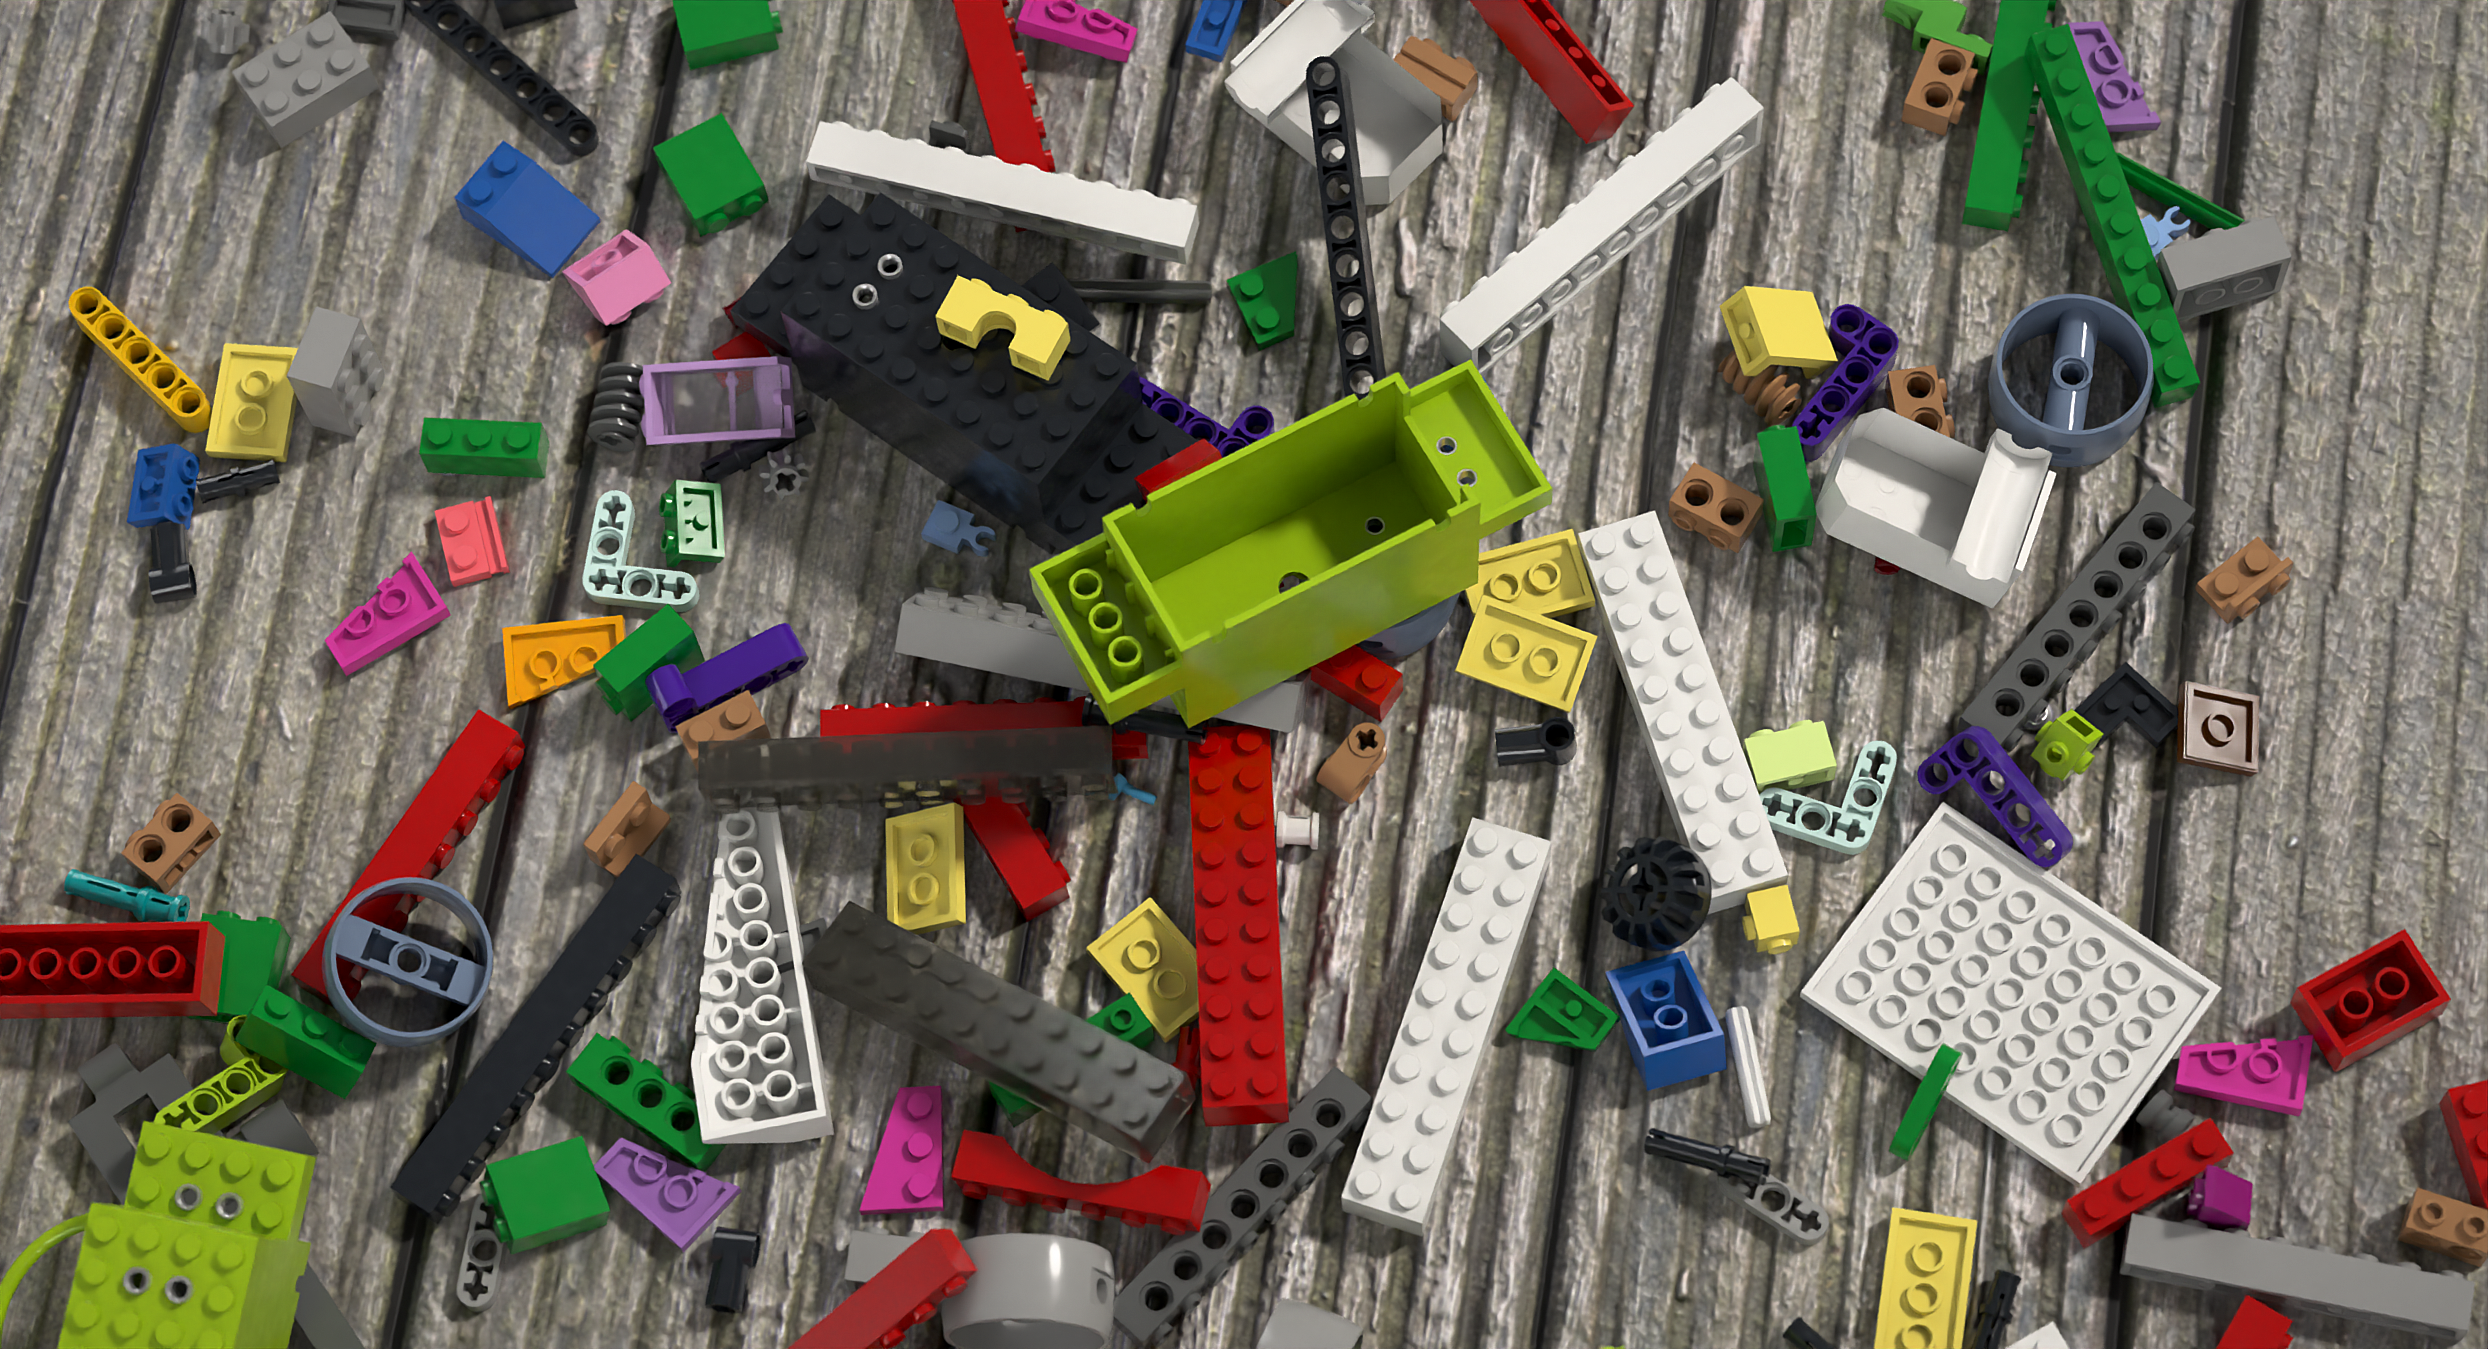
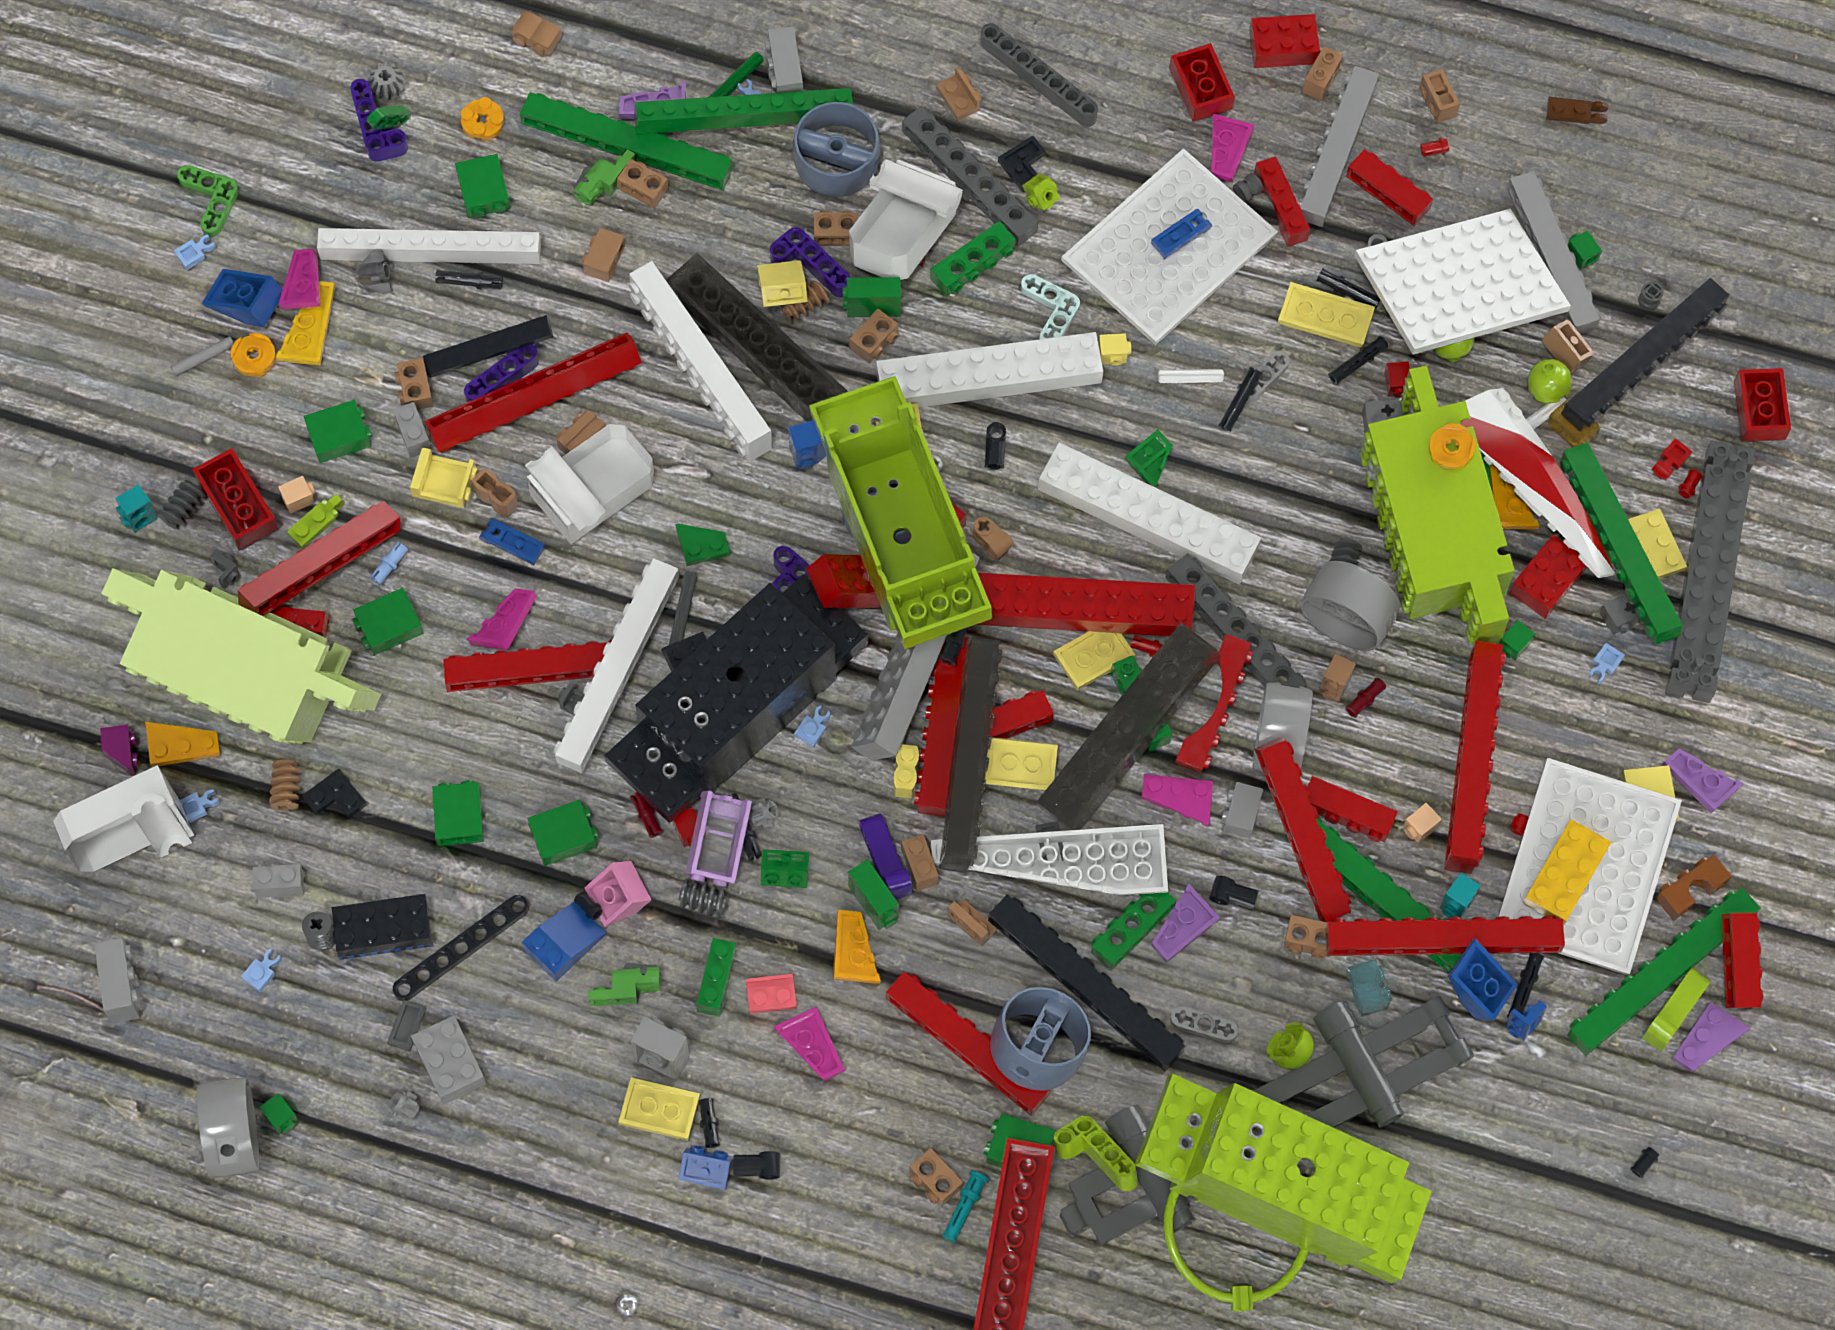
camera: 90 degrees left, 0 degrees up
yellow beam [68,286,213,433] -> none
green brick [234,985,377,1099] -> none
green brick [479,1136,610,1255] -> none
light aqua beam [583,490,699,612] -> none
light yellow arch [936,276,1070,380] -> none
white bush [1276,811,1319,850] -> none
black beam [1306,56,1386,401] -> none
light yellow plate [1454,594,1597,714] -> none
black gear [1599,836,1712,952] -> none
blue slope [1605,950,1727,1091] -> none
yellowish green brick [1743,720,1837,795] -> none
green beam [1888,1043,1963,1162] -> none
dark purple beam [1917,726,2073,867] -> none
tile [2177,681,2260,777] -> none
magenta slope [2187,1165,2253,1232] -> none
none -> black pin [574,891,602,920]
none -> medium nougat brick [581,228,625,282]
none -> bright green plate [588,963,660,1006]
none -> clear smoke brick [666,253,849,422]
none -> light yellow brick [893,744,919,798]
none -> green brick [930,221,1016,297]
none -> dark grey beam [980,23,1098,127]
none -> blue plate [1151,209,1212,259]

